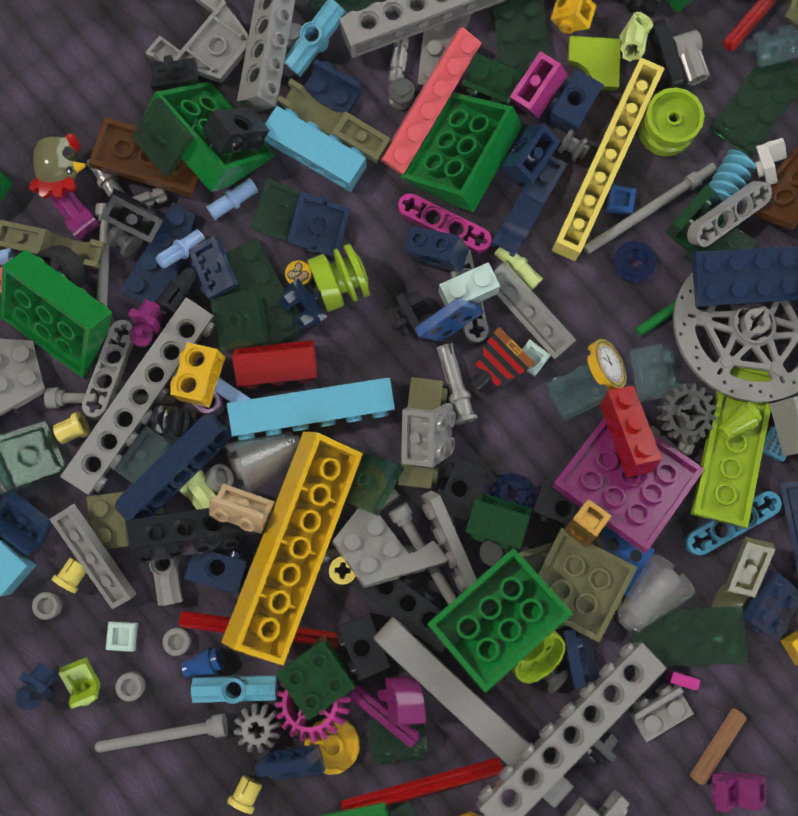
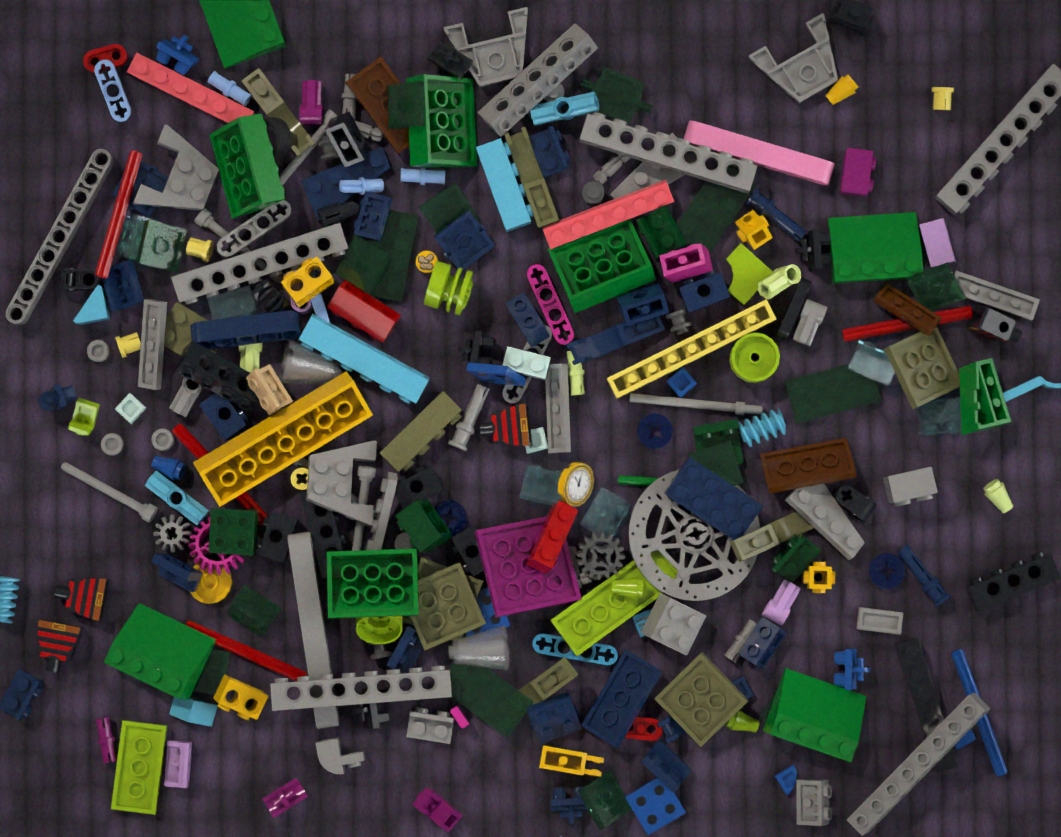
camera: 45 degrees right, 5 degrees up
olive piece [29,133,86,200] -> none
magenta hips [128,299,166,347] -> none
black brick [202,107,270,154] -> none
light grey tile [205,464,234,493] -> none
light yellow bush [227,775,263,814] -> none
dark blue hips [279,278,327,331] -> none
clear green plate [344,453,404,516] -> none
magenta axle [350,685,420,747] -> none
magenta brick [377,676,426,725] -> none
light grey bracket [401,403,456,467] -> none
pearl gold brick [564,499,611,548] -> none
light grey beam [687,181,772,247] -> none
medium nougat axle [690,708,747,785] -> none
white bracket [755,138,787,185] -> none

